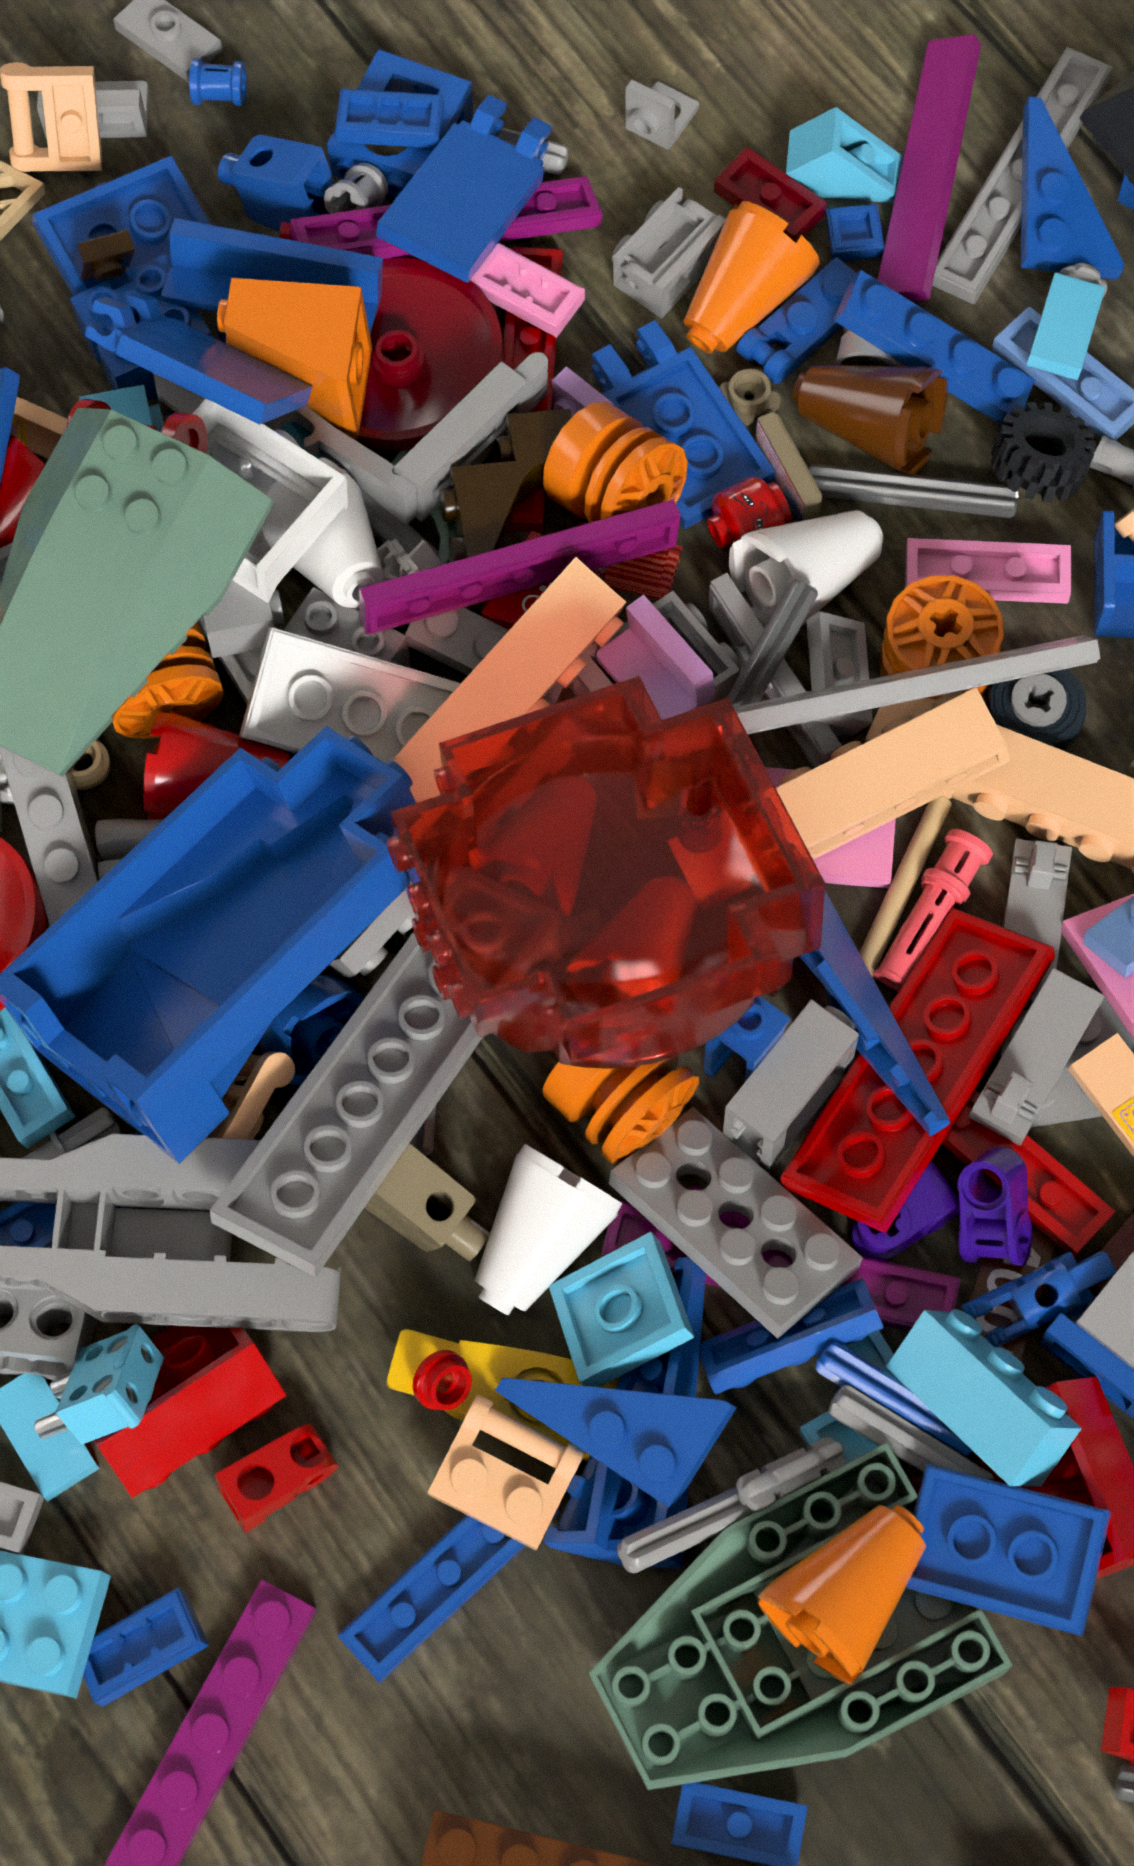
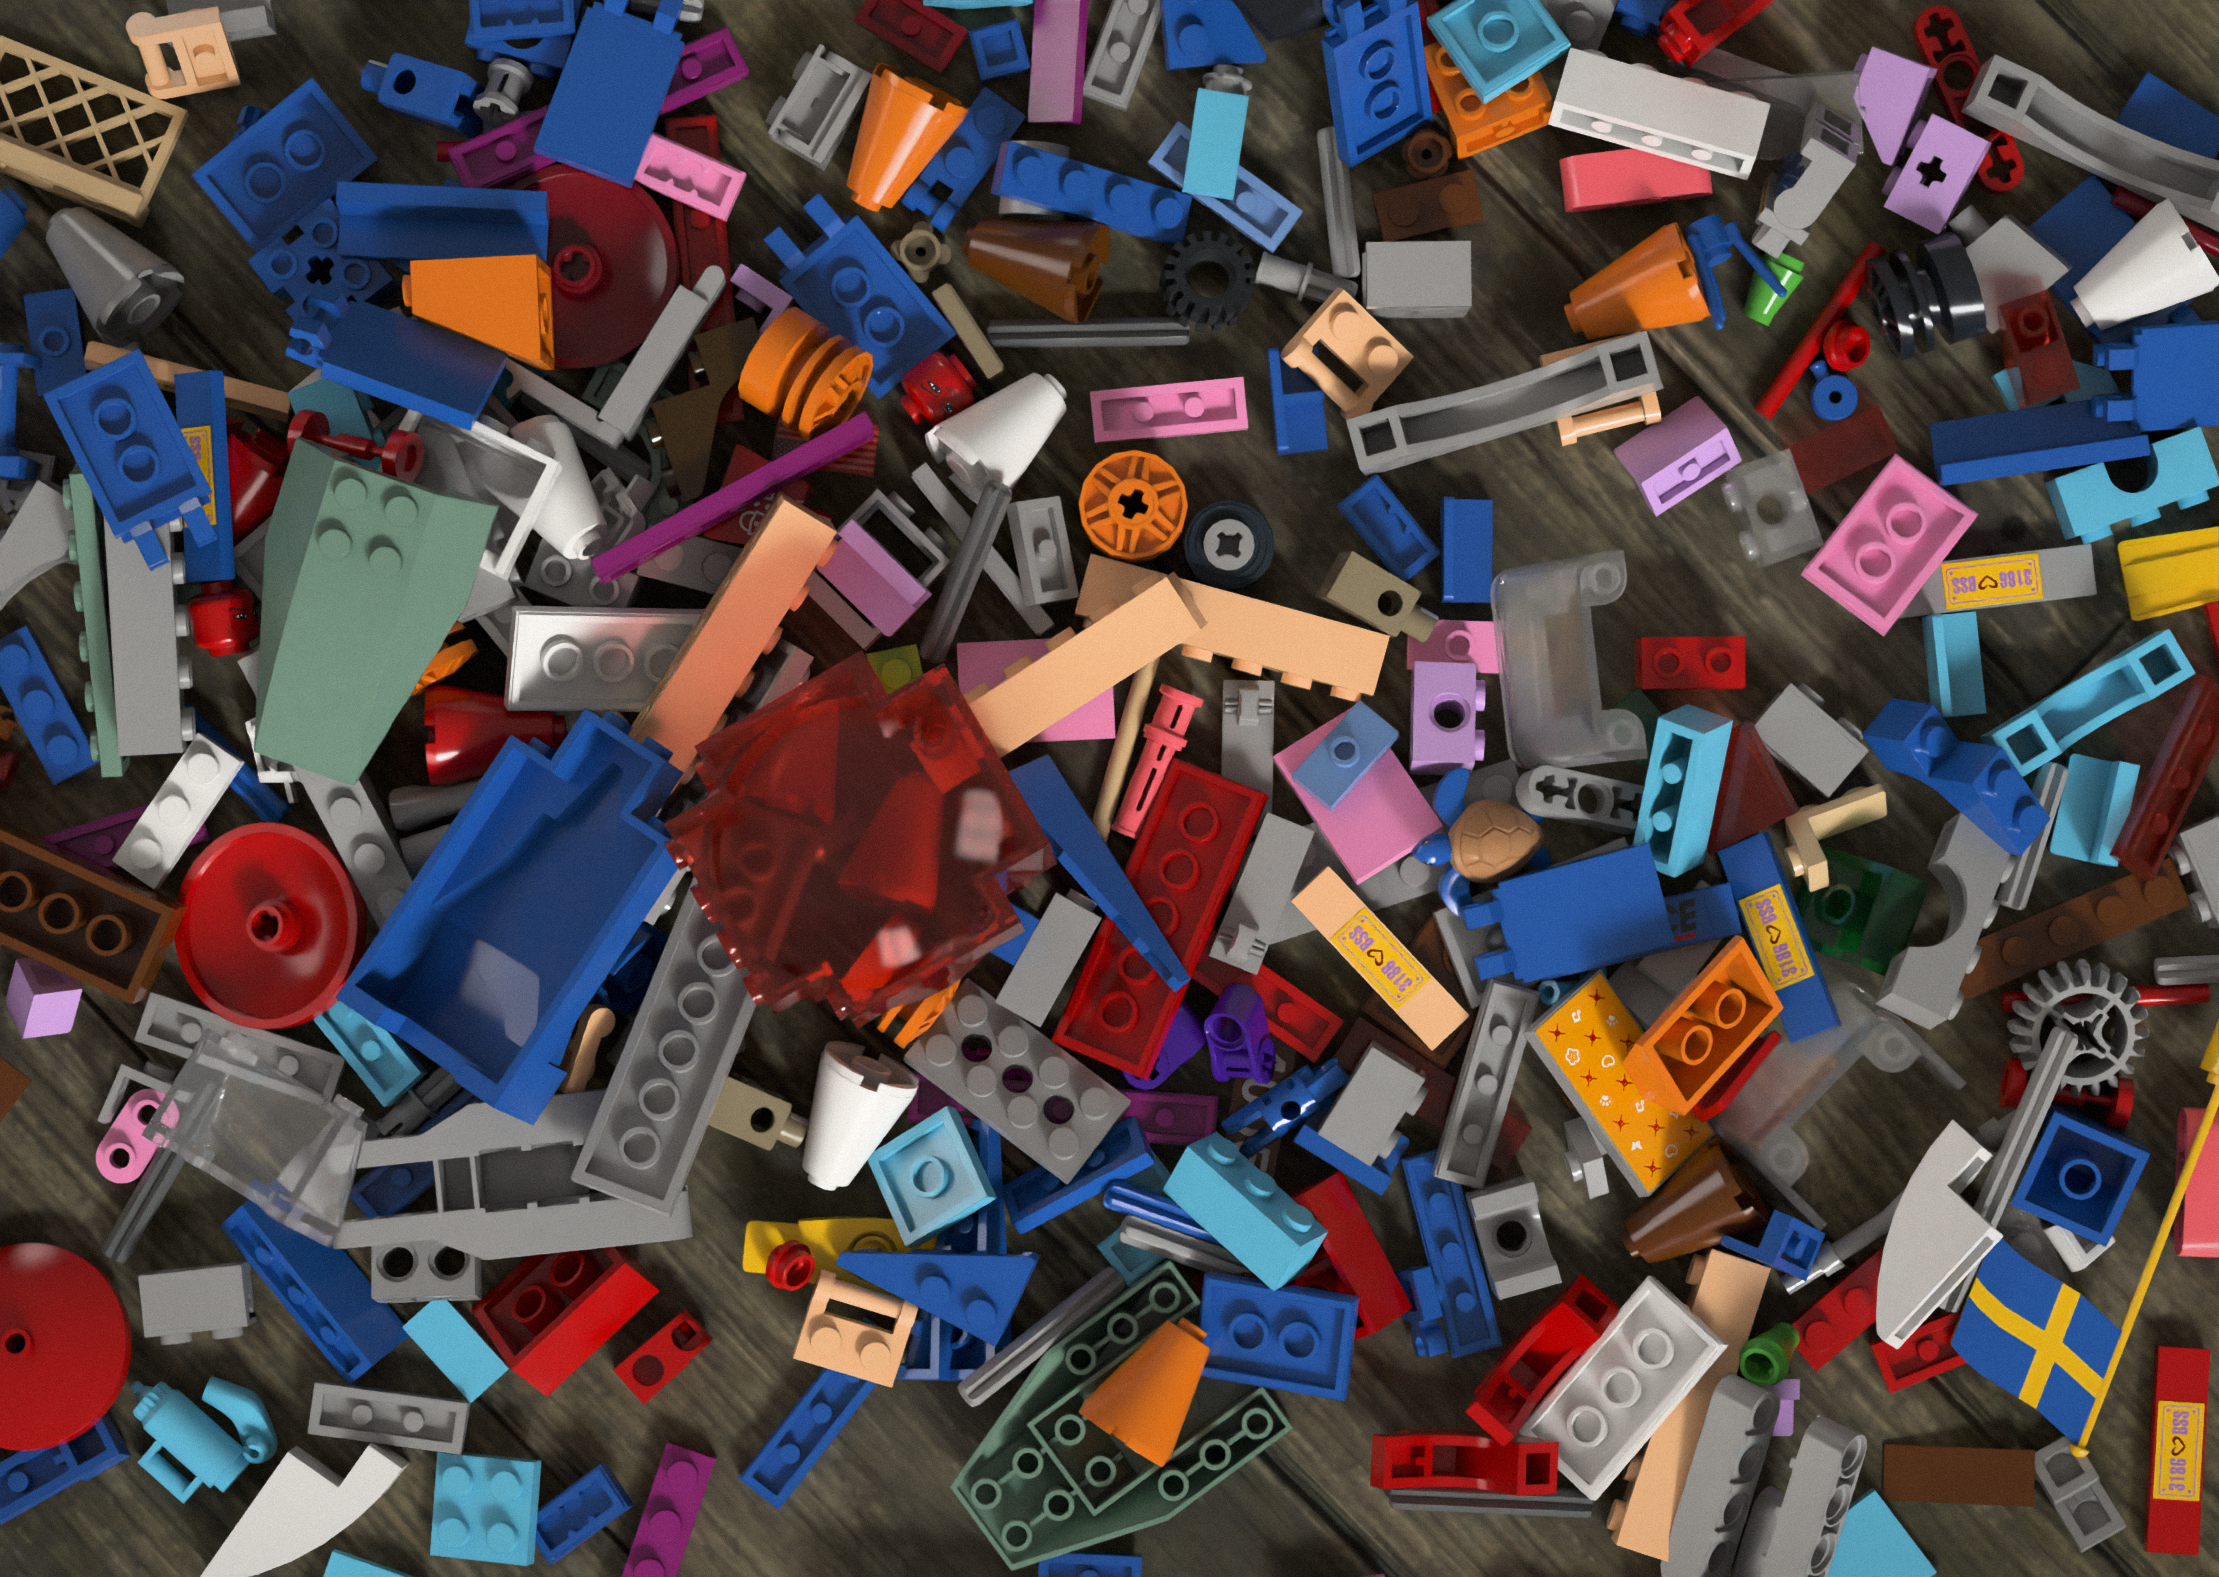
camera: 10 degrees left, 20 degrees up
medium azure piece [34,1324,164,1445] -> none
dark brown plate [73,230,135,282] -> none
light grey tile [642,635,1101,754] -> none
light grey axle [736,1437,846,1511] -> none

